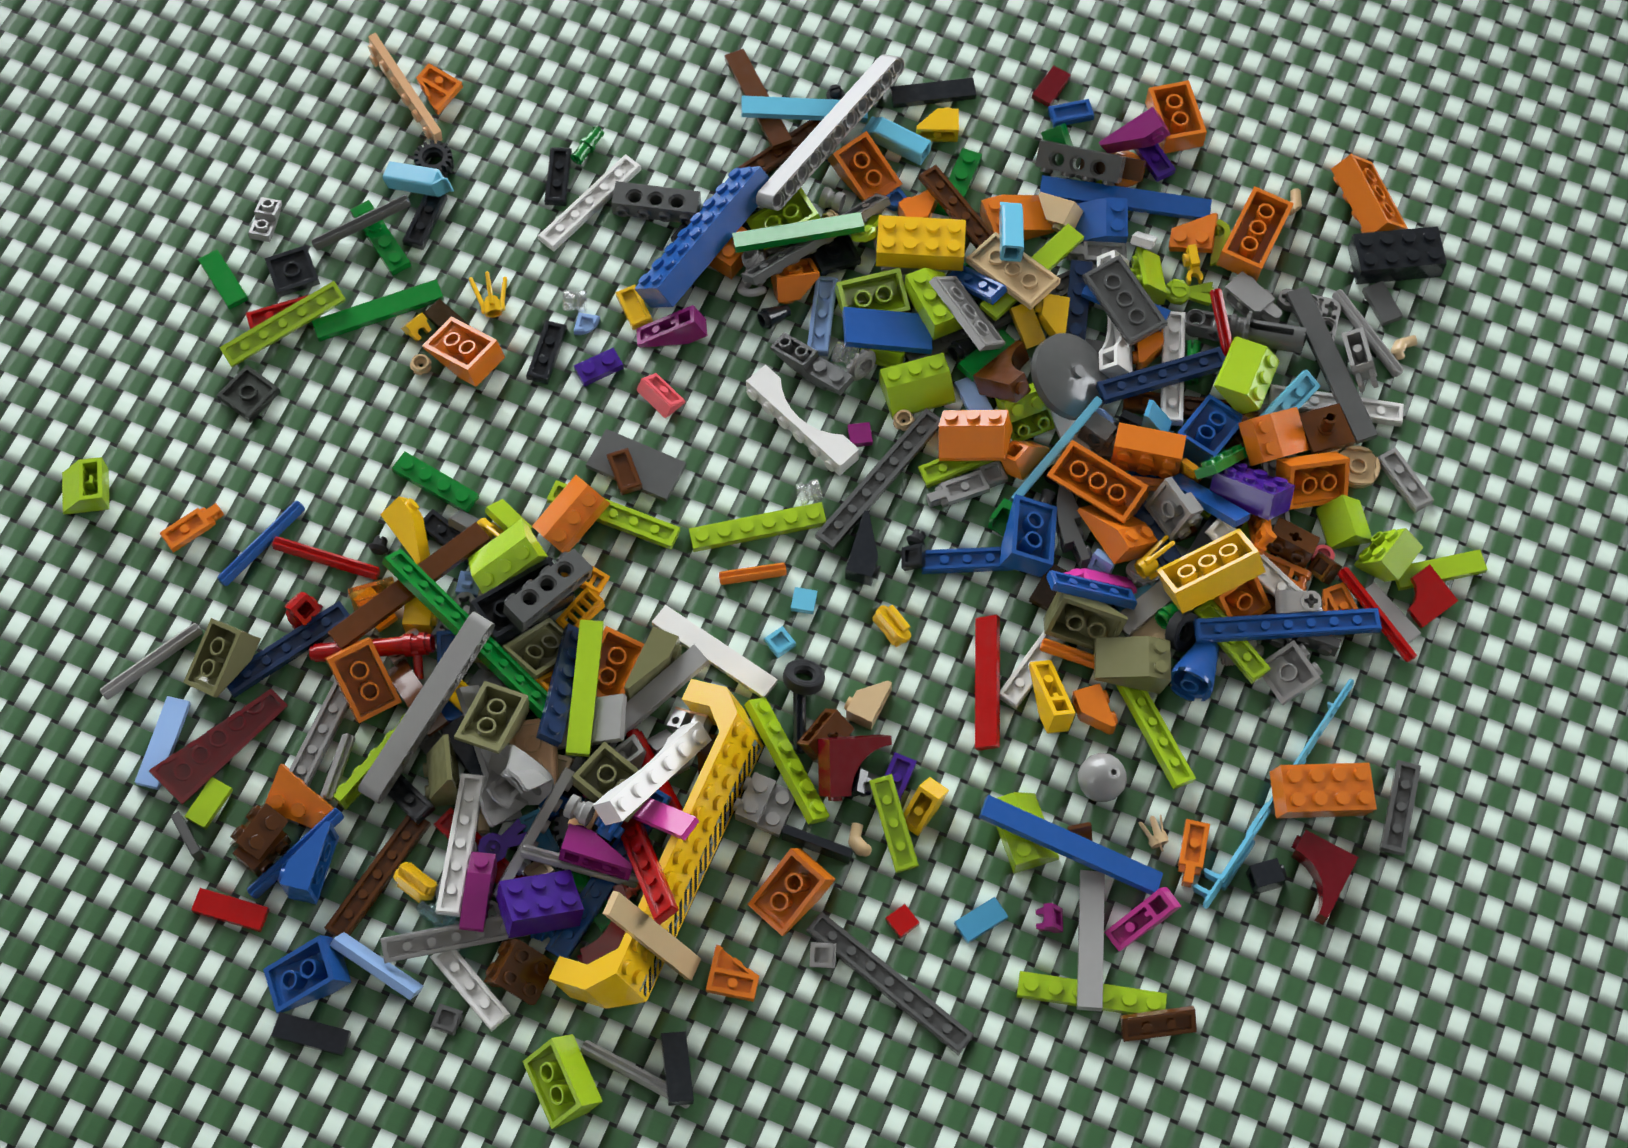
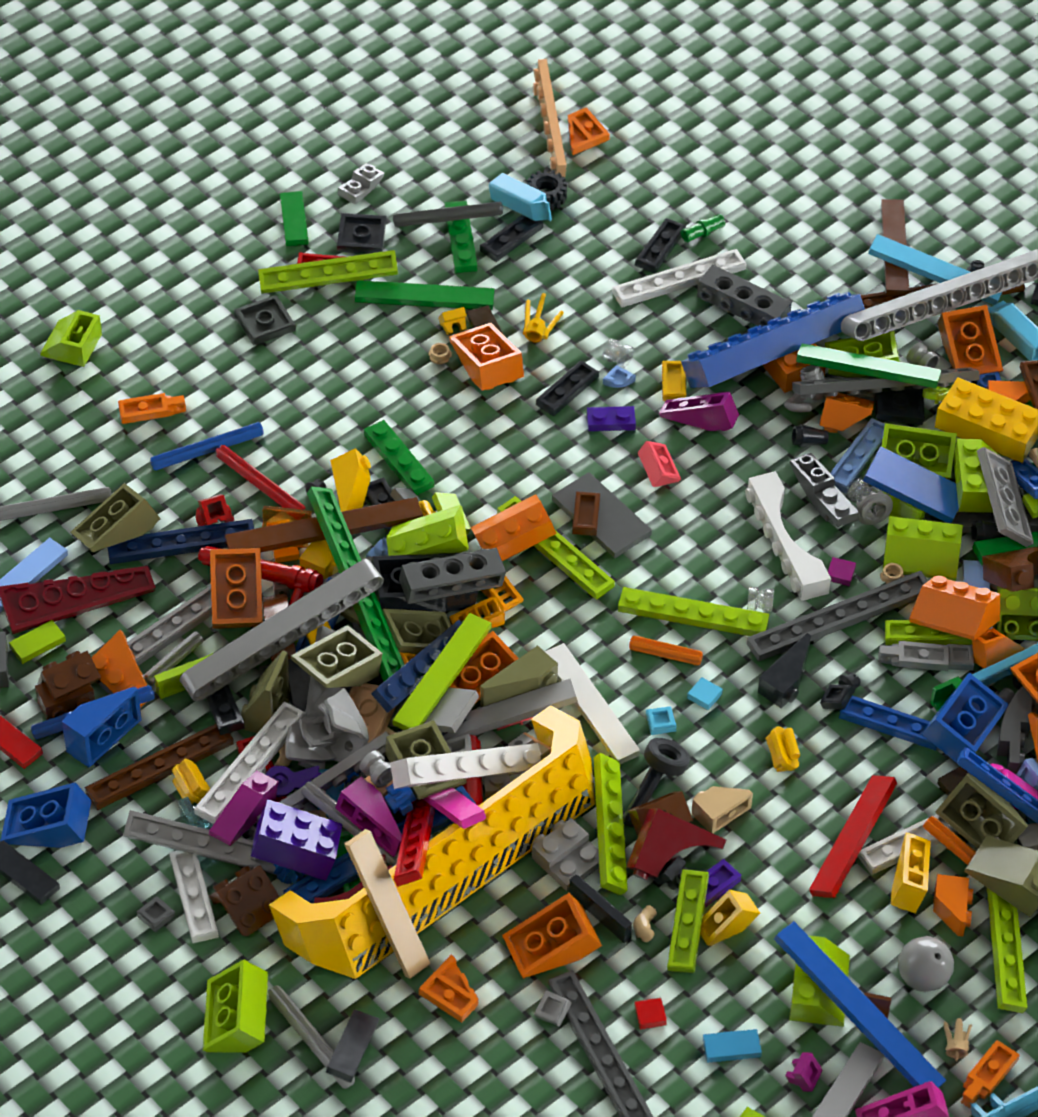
camera: 25 degrees right, 15 degrees down
light blue tile [330,932,424,1000] -> none

